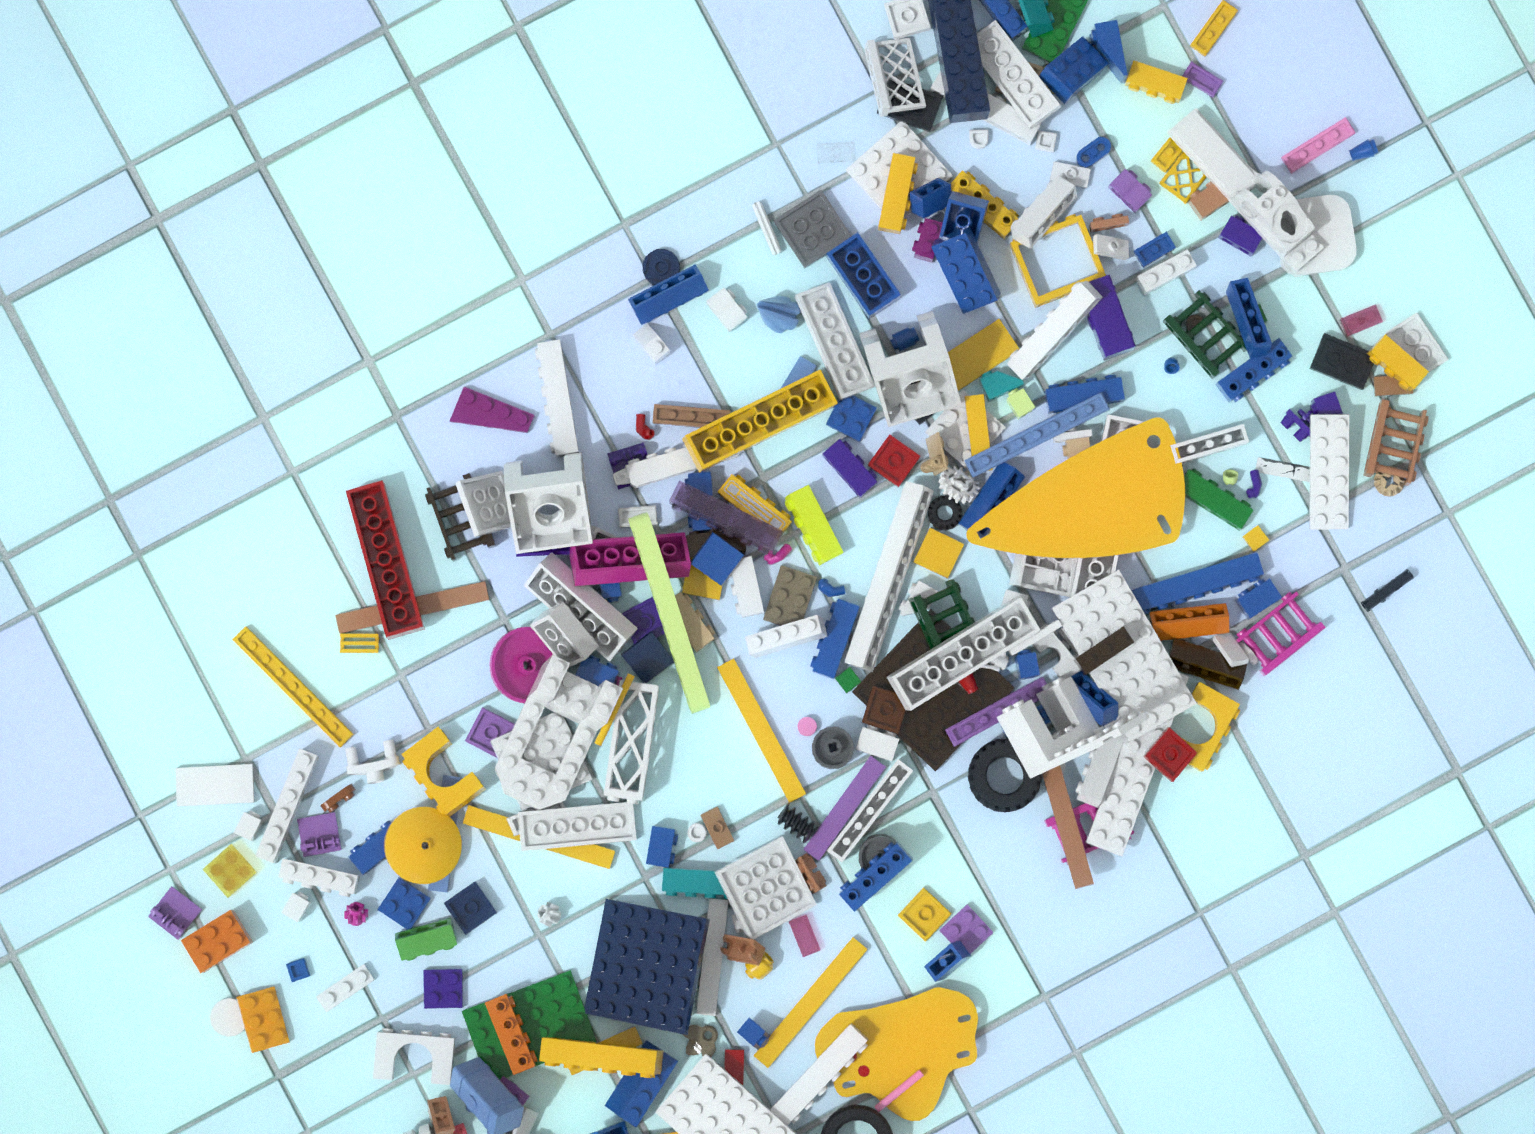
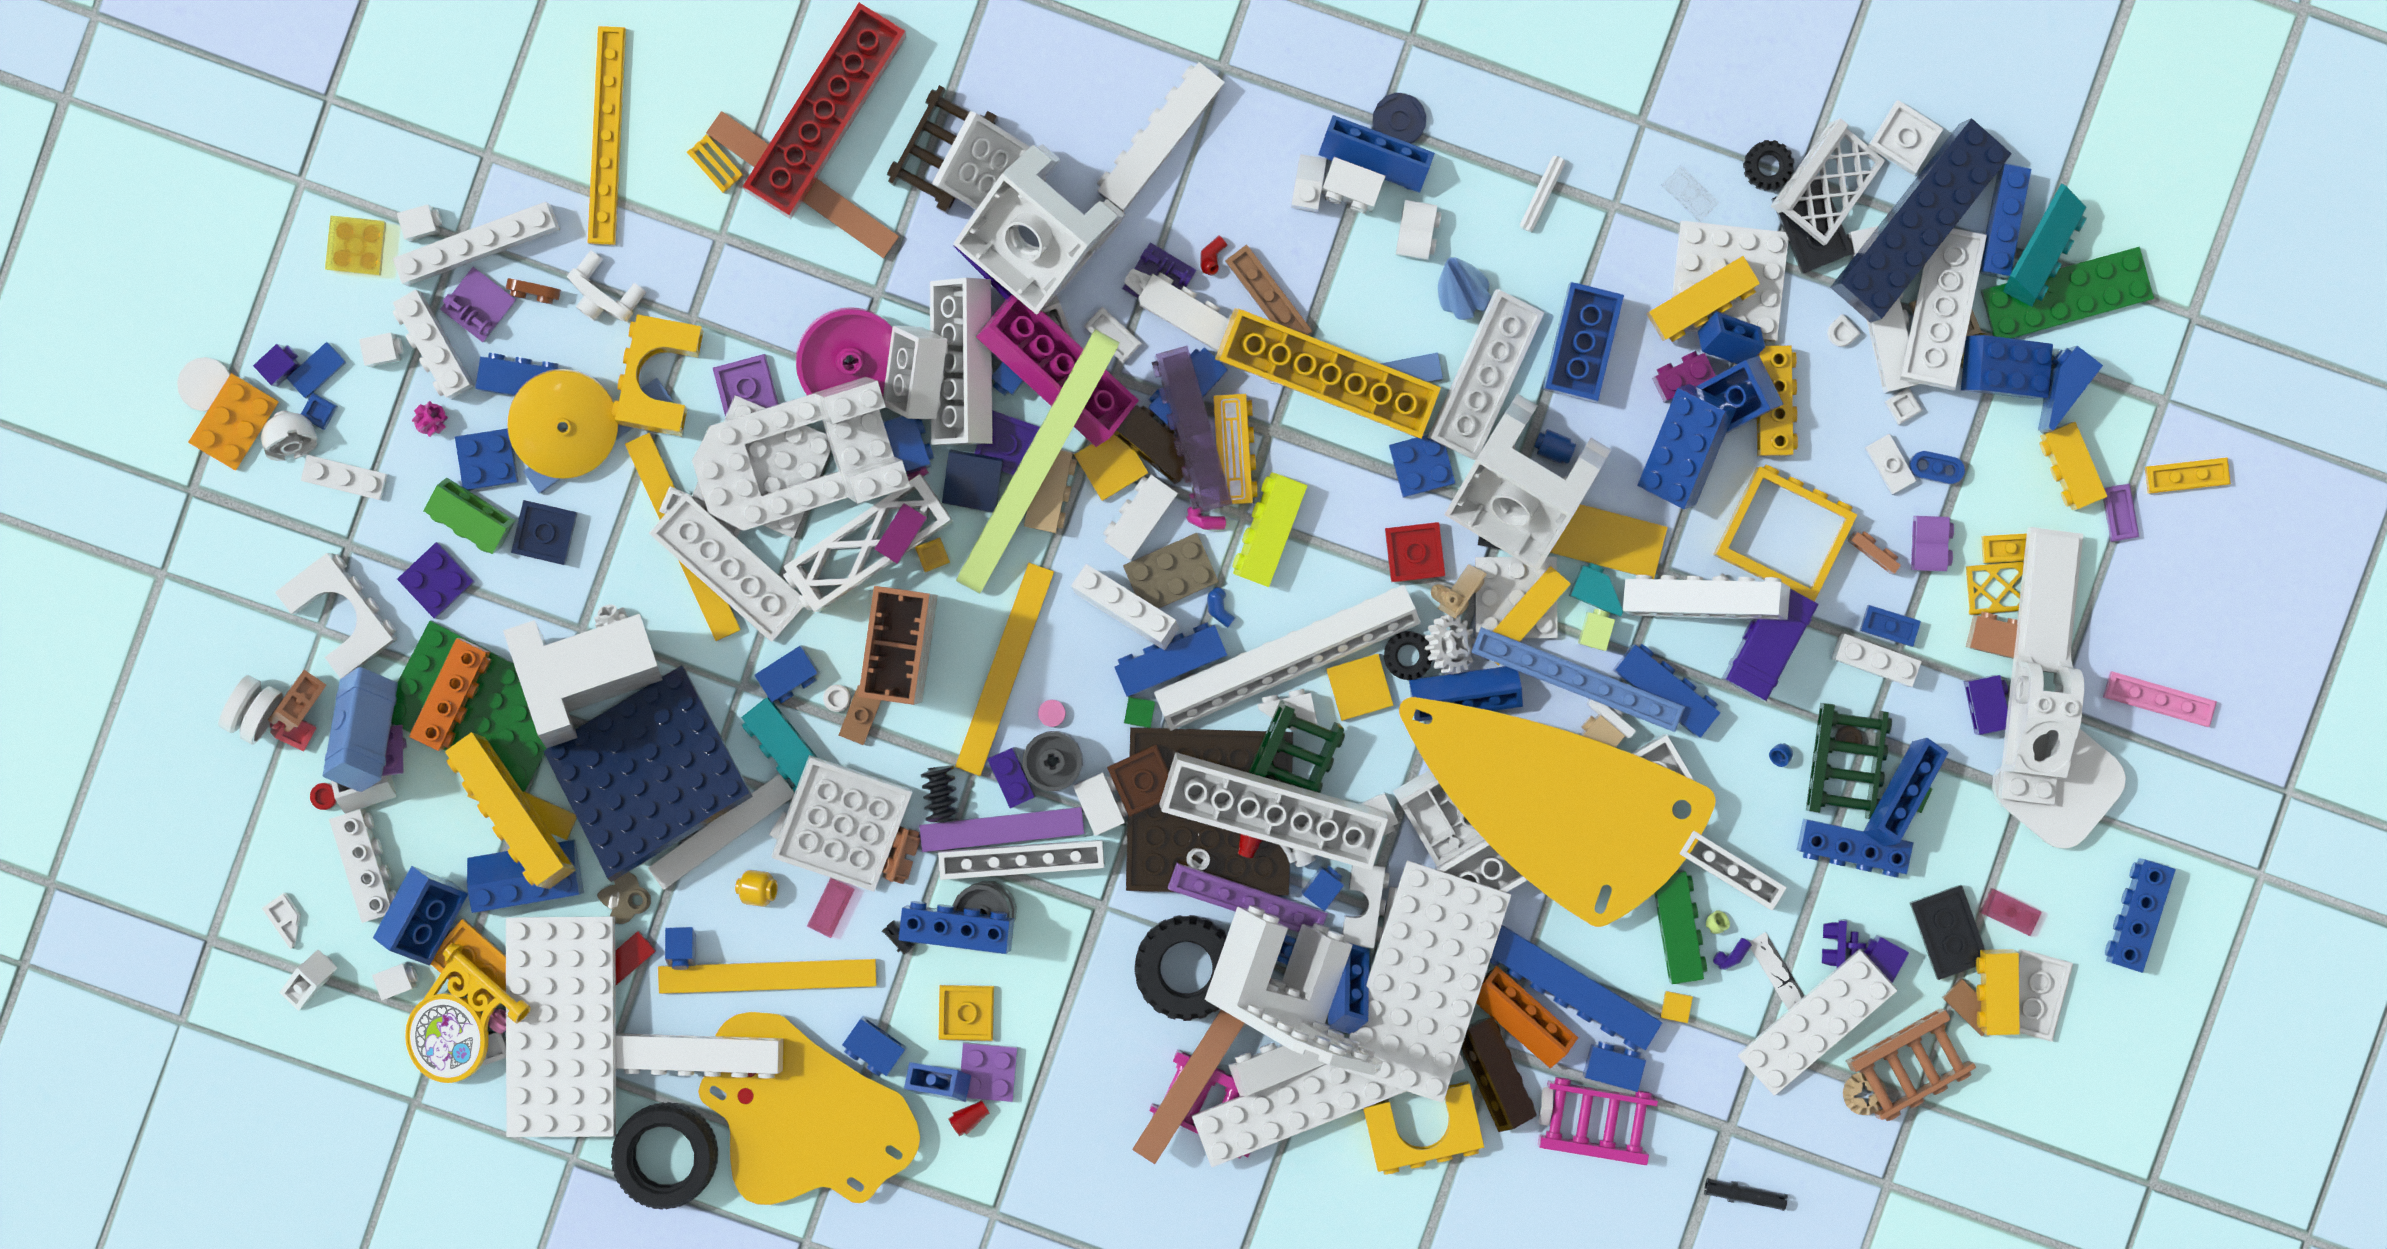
camera: 45 degrees right, 5 degrees up
medium lavender hinge [148,886,202,940] -> none
white tile [175,764,255,807] -> none
orange brick [181,910,254,974] -> none
magenta wing [449,387,535,433] -> none
yellow bar [594,673,635,746] -> none
blue tile [691,532,744,585] -> none
nougat hinge [720,934,766,966] -> none
flat silver plate [773,190,851,269] -> none
dark purple brick [822,439,878,498] -> none
bright pink bar [874,1070,924,1112] -> none
white tile [1008,620,1062,656] -> none
white brick [1011,175,1077,249] -> none
dark brown brick [1074,626,1134,676] -> none
white plate [1093,234,1129,260] -> none
red plate [1143,727,1197,782] -> none
white tile [1213,632,1249,667] -> none
blue cone [1349,139,1379,161] -> none
none -> dark purple brick [253,343,300,387]
none -> white cylinder [261,411,318,461]
none -> blue tile [287,342,347,399]
none -> white piece [503,614,662,748]
none -> blue brick [842,1016,907,1076]
none -> nougat brick [858,586,938,705]
none -> magenta tile [874,503,927,564]
none -> black pin [881,920,916,955]
none -> yellow tile [915,537,950,573]
none -> red cone [948,1100,990,1137]
none -> dark purple brick [987,747,1036,808]
none -> white hinge [1187,848,1210,870]
none -> white brick [1321,157,1385,214]
none -> black tyre [1743,140,1795,191]
none -> blue brick [2105,858,2176,973]

